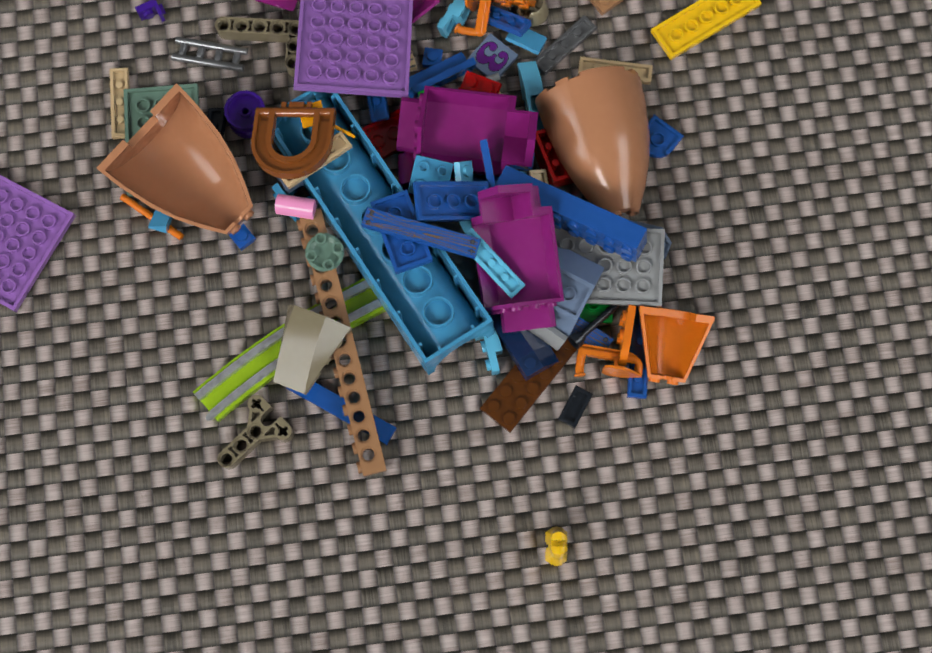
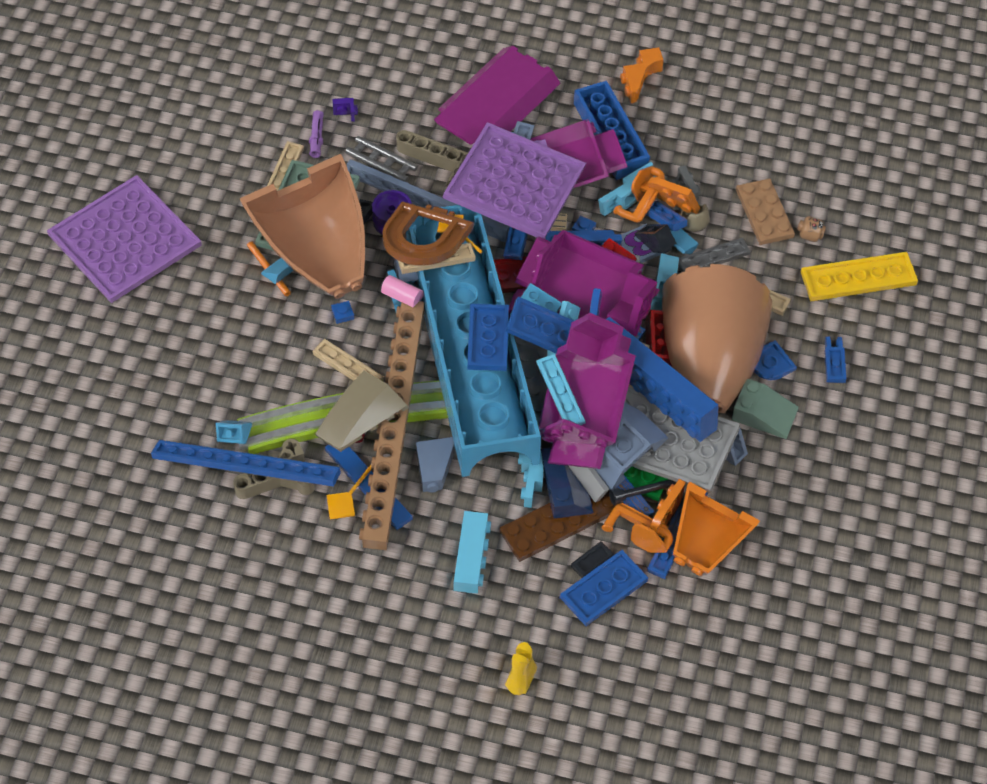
camera: 20 degrees right, 20 degrees down
sand green dish [305,233,344,272] -> none
blue tile [361,207,481,259] -> none
none -> blue plate [151,440,341,487]
none -> dark azure slope [216,420,252,444]
none -> medium lavender pin [309,110,324,158]
none -> tan tile [313,339,384,381]
none -> light orange piece [327,464,371,519]
none -> sand blue plate [347,159,510,243]
none -> sand blue slope [416,437,455,492]
none -> medium azure brick [454,511,491,594]
none -> blue plate [560,550,648,626]
none -> black slope [634,224,677,254]
none -> sand green slope [732,379,799,439]
none -> blue hinge [824,336,846,383]

